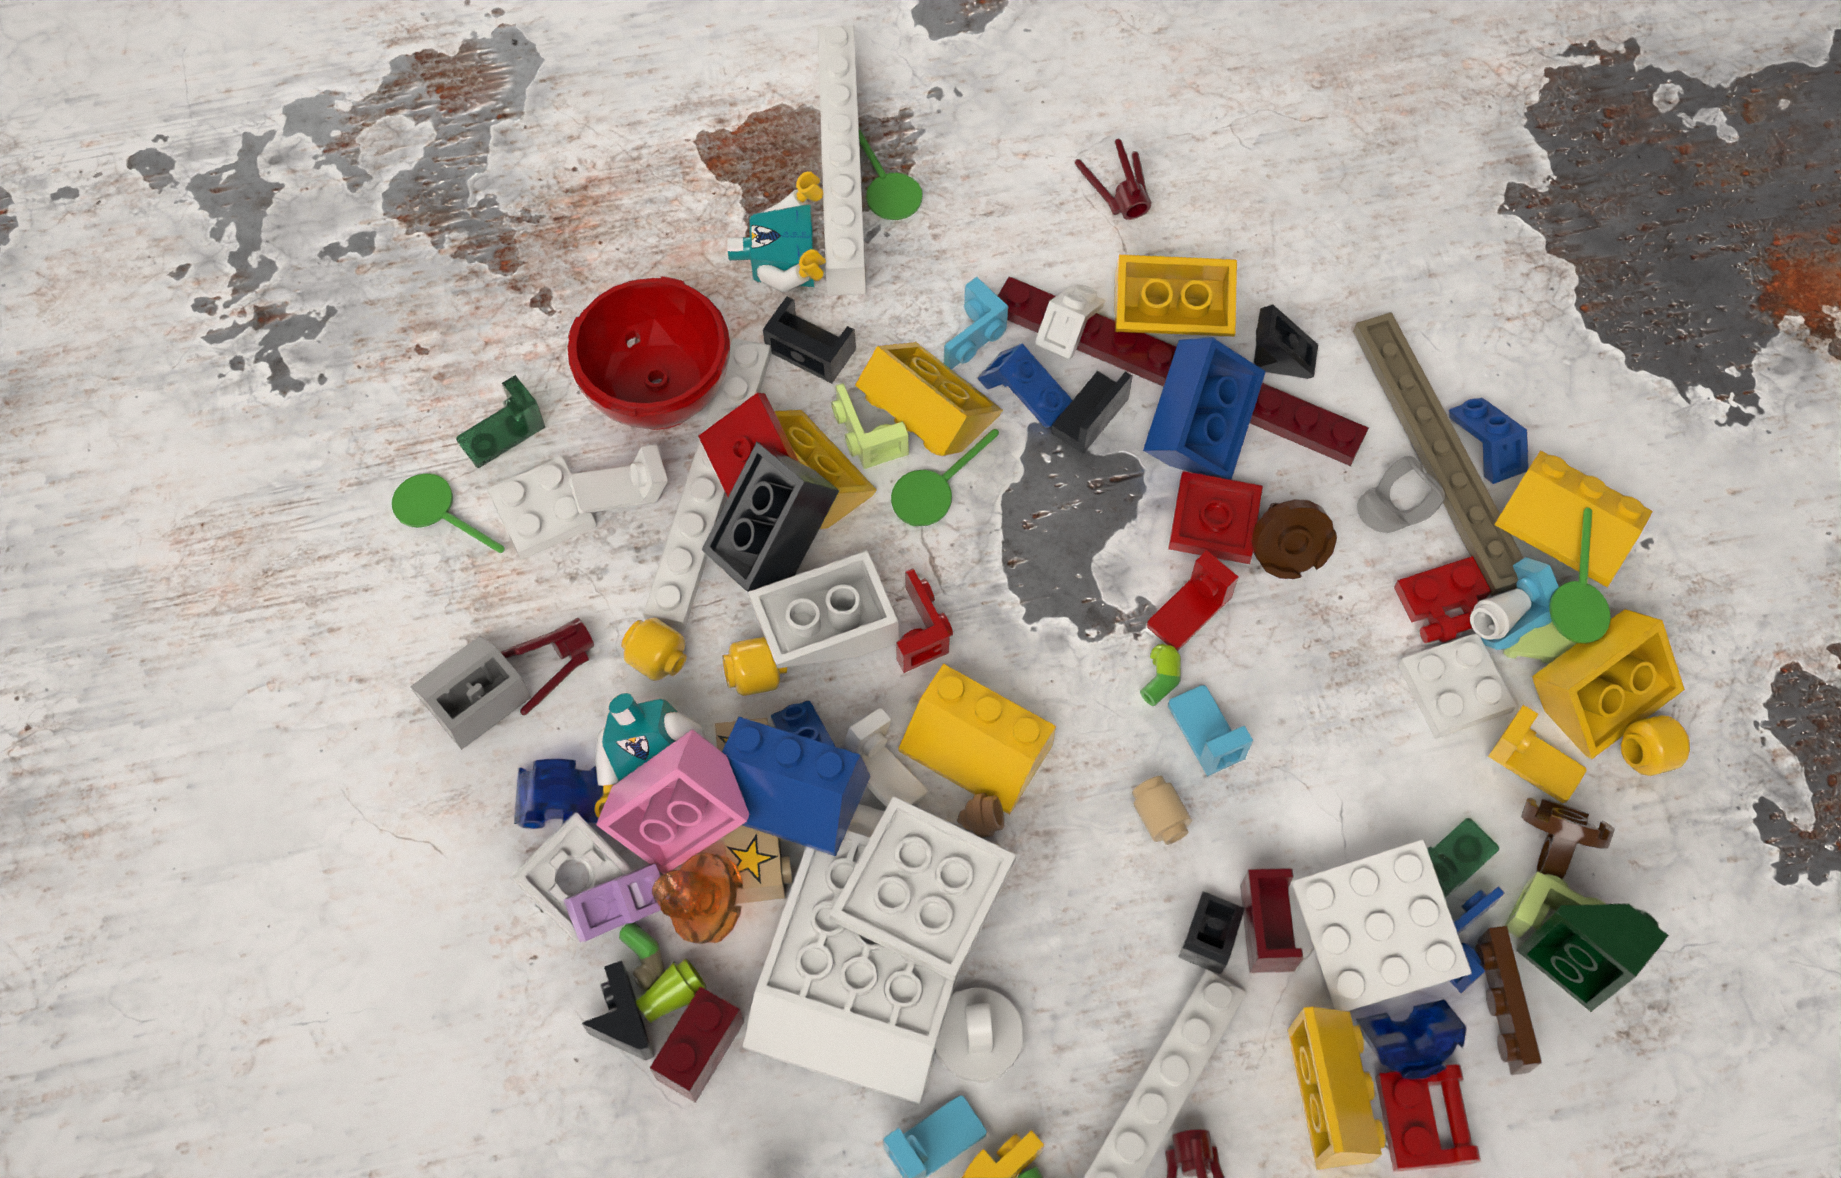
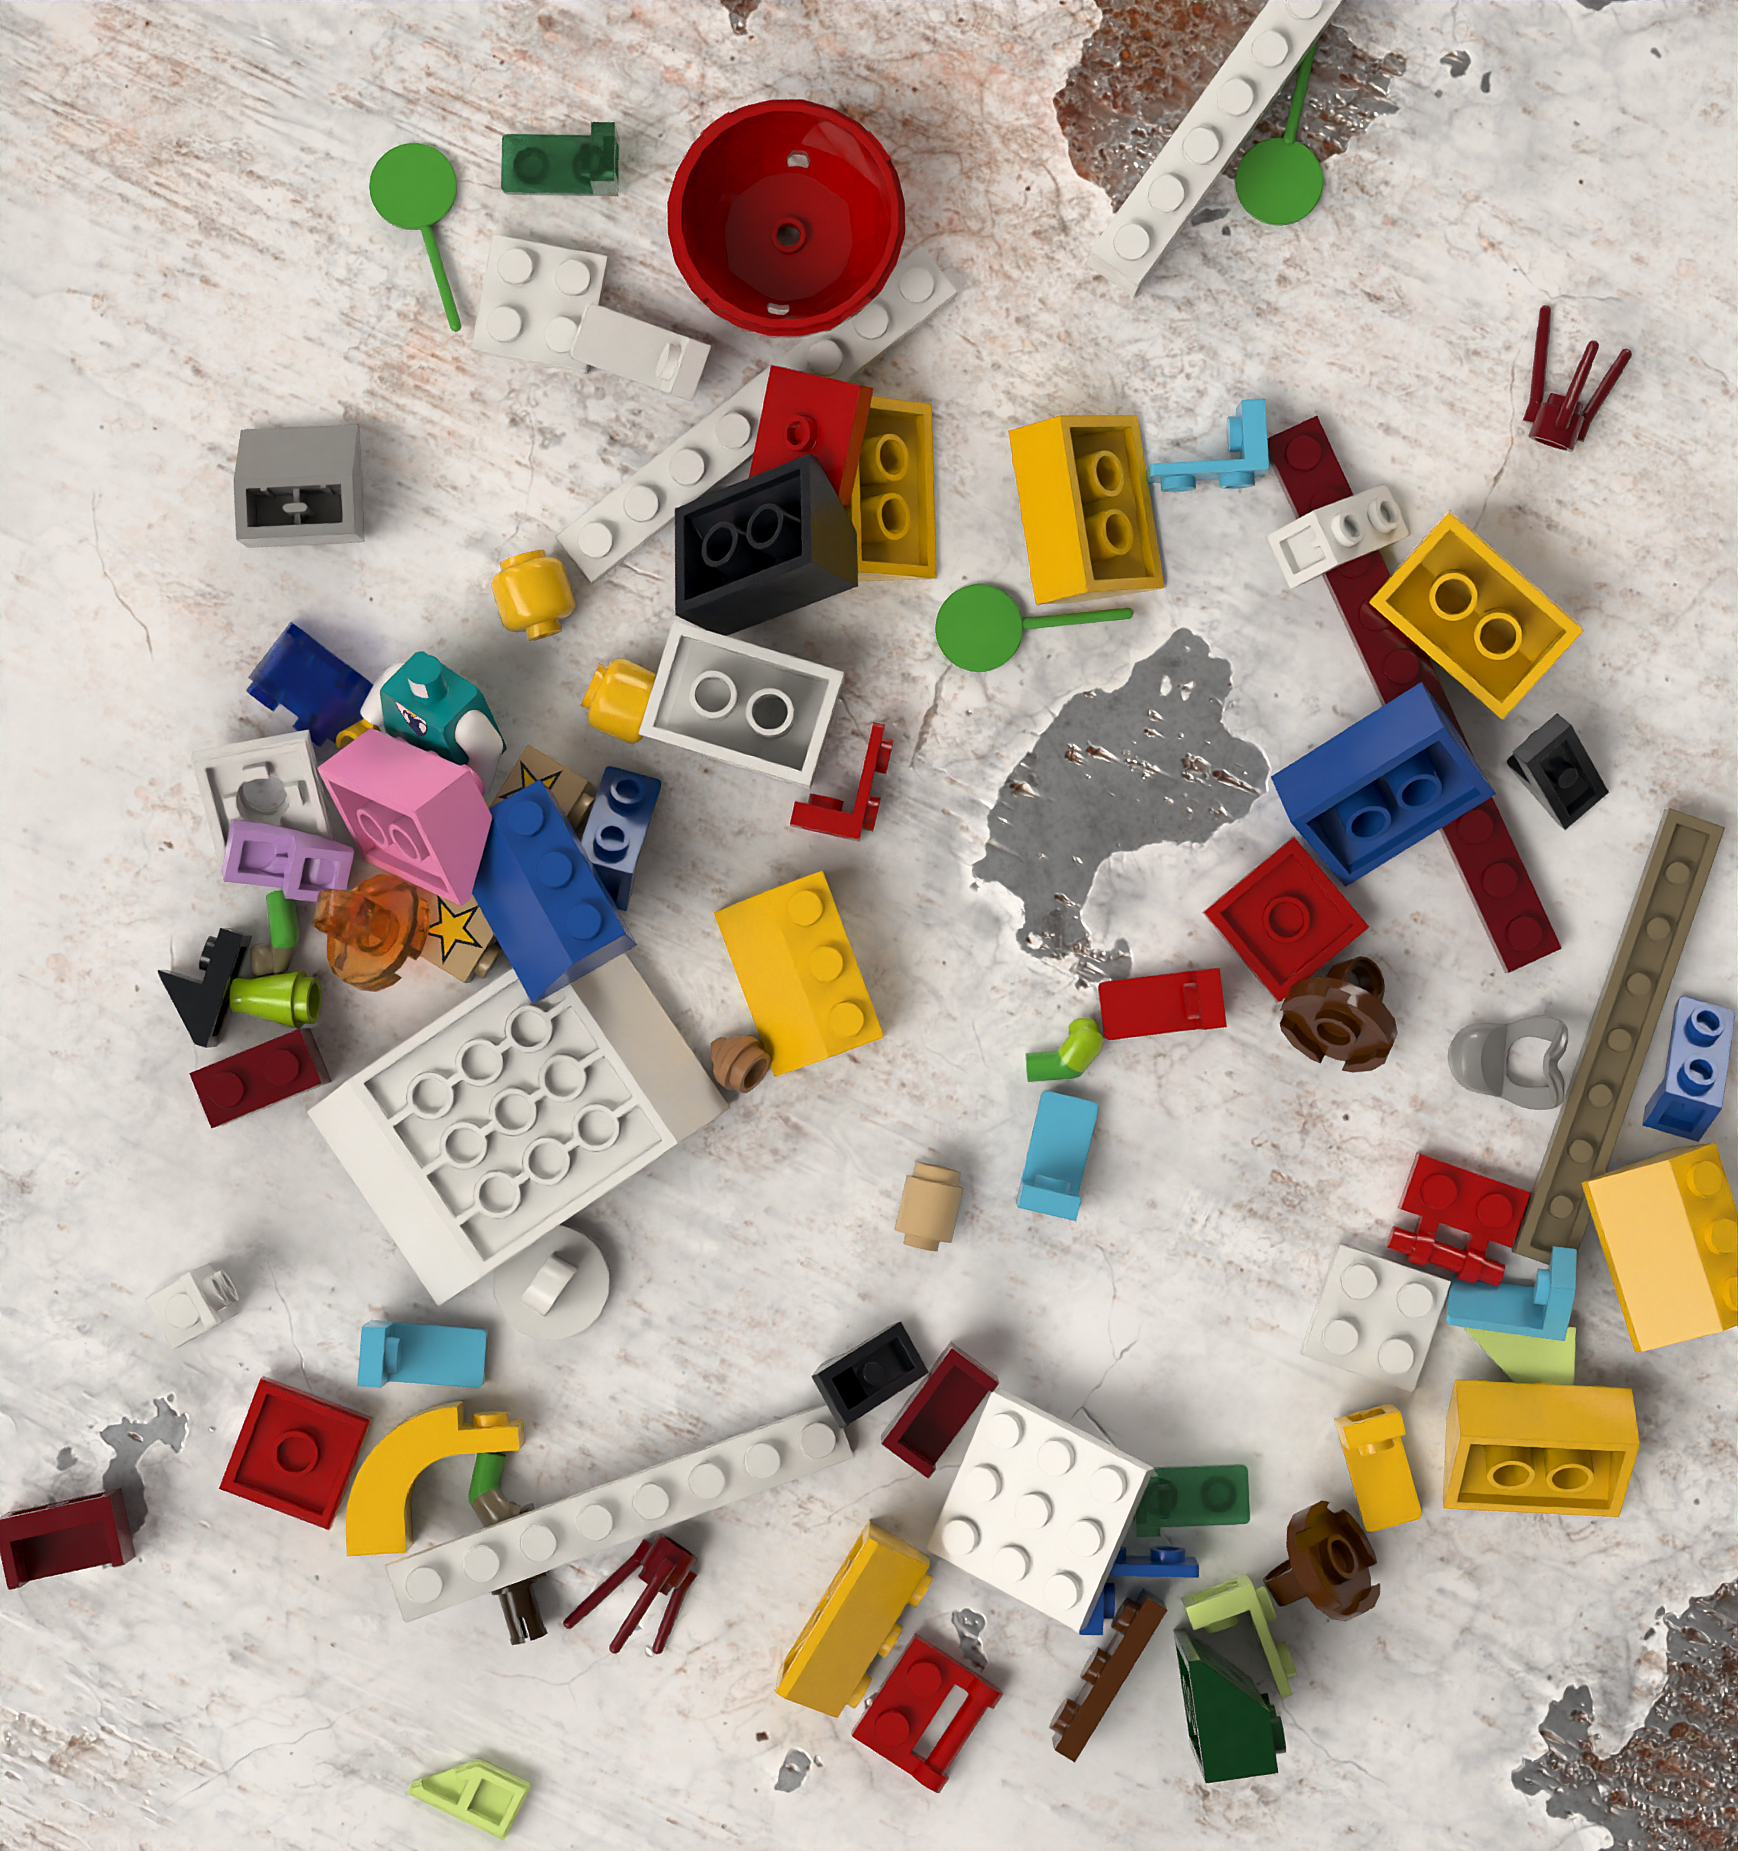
camera: 45 degrees right, 25 degrees up
dark red plant [501,617,594,715] -> none
torso [727,171,826,292] -> none
black panel [763,296,856,384] -> none
white plate [829,796,1016,982] -> none
yellowish green bracket [831,383,909,469] -> none
white bracket [841,707,928,807] -> none
blue bracket [977,343,1072,428] -> none
black panel [1051,371,1133,454] -> none
clear blue cylinder [1356,999,1467,1079] -> none
white cone [1470,589,1531,640] -> none
bright green piece [1549,508,1611,644] -> none
yellow head [1621,715,1690,776] -> none

